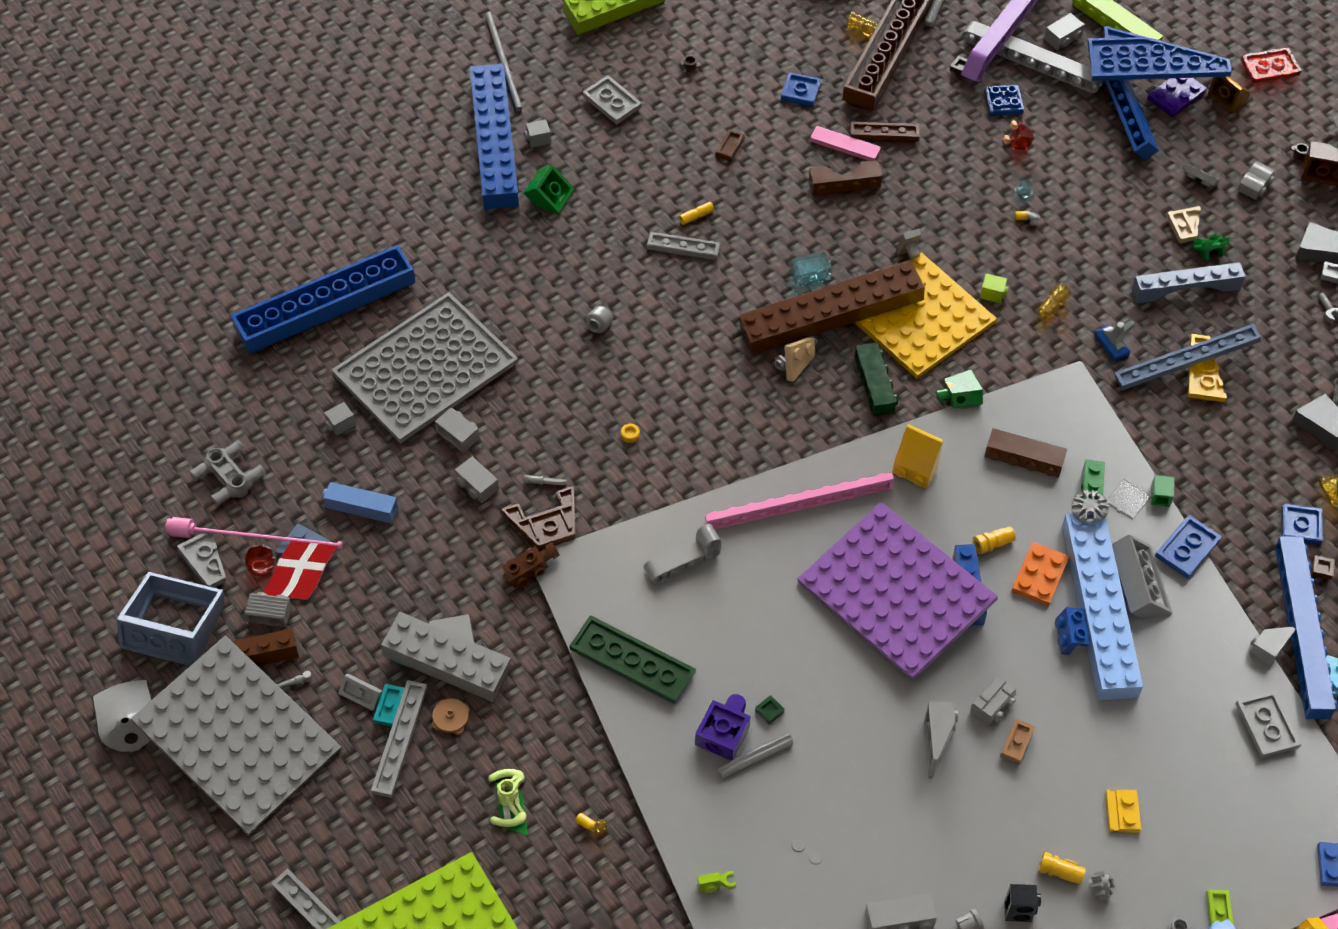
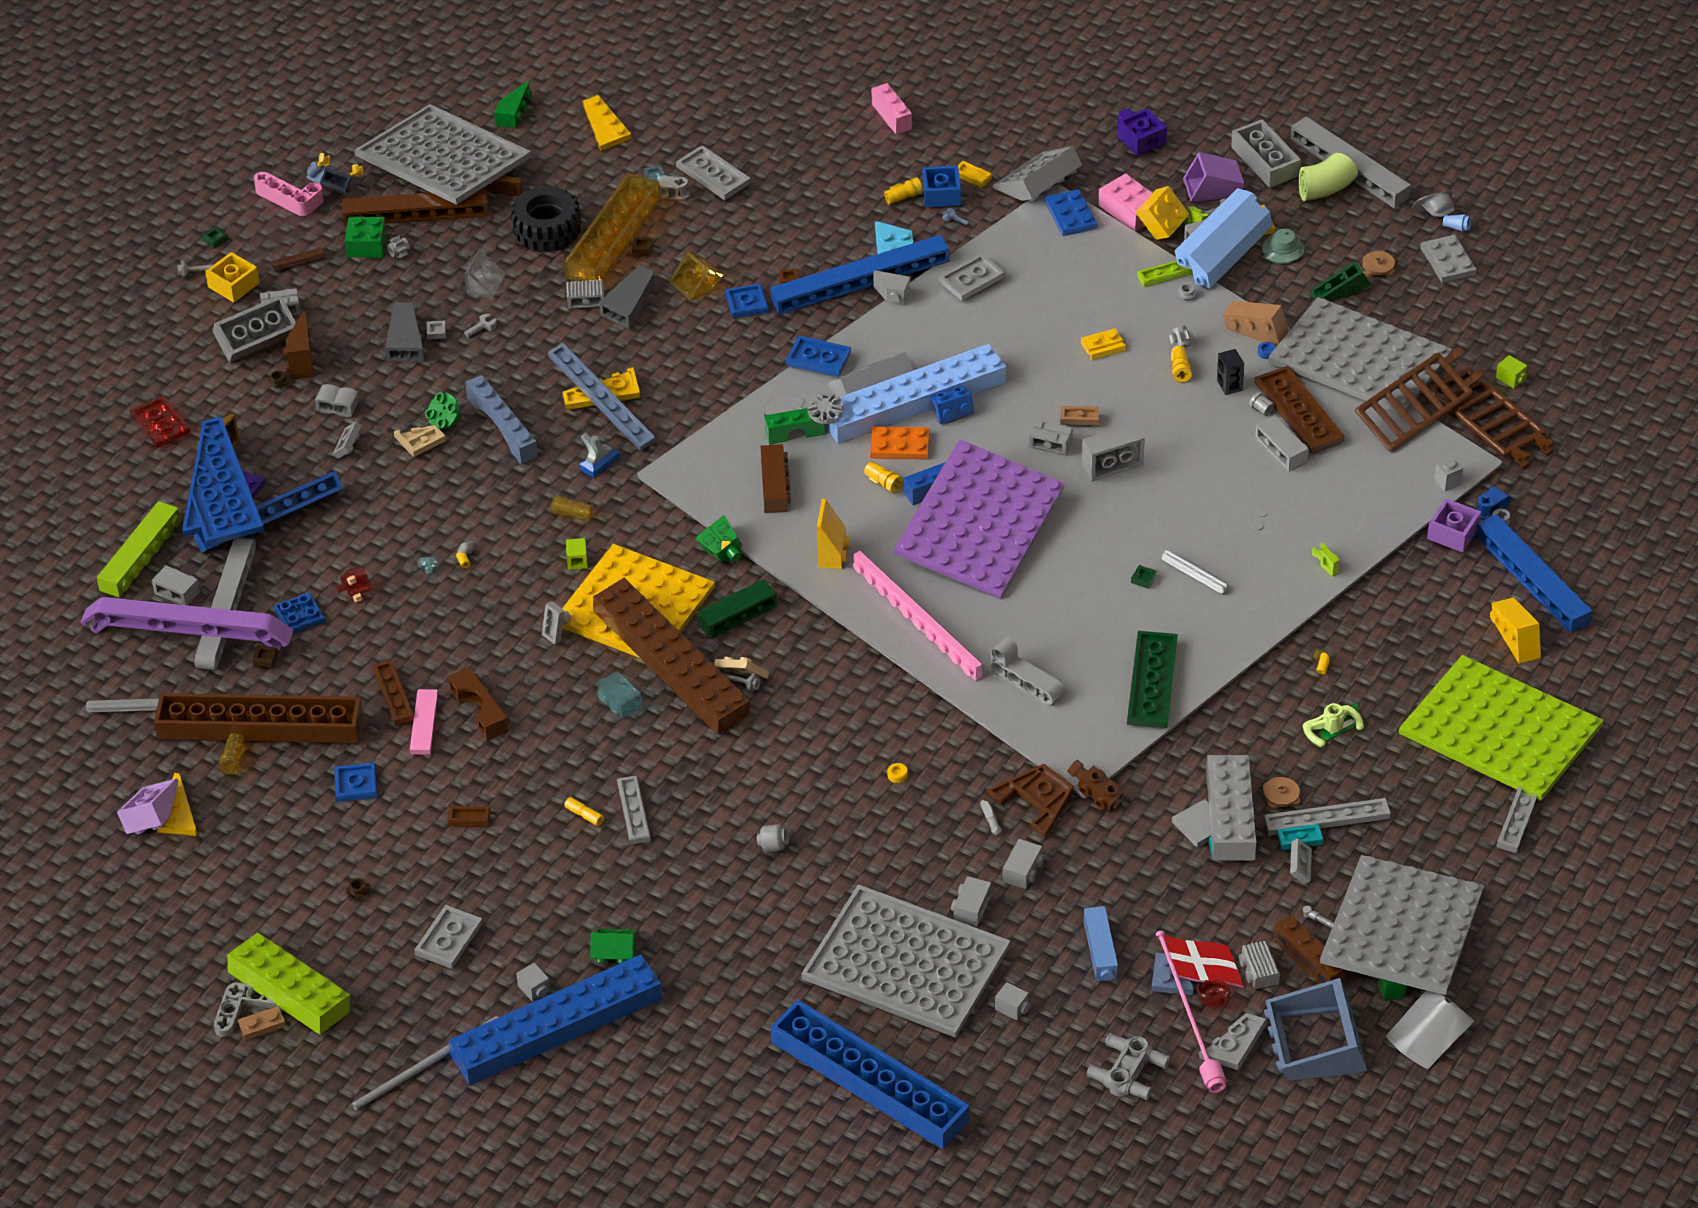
camera: 110 degrees left, 10 degrees down
dark purple brick [695,694,751,760] -> none
brick [1150,475,1174,507] -> none

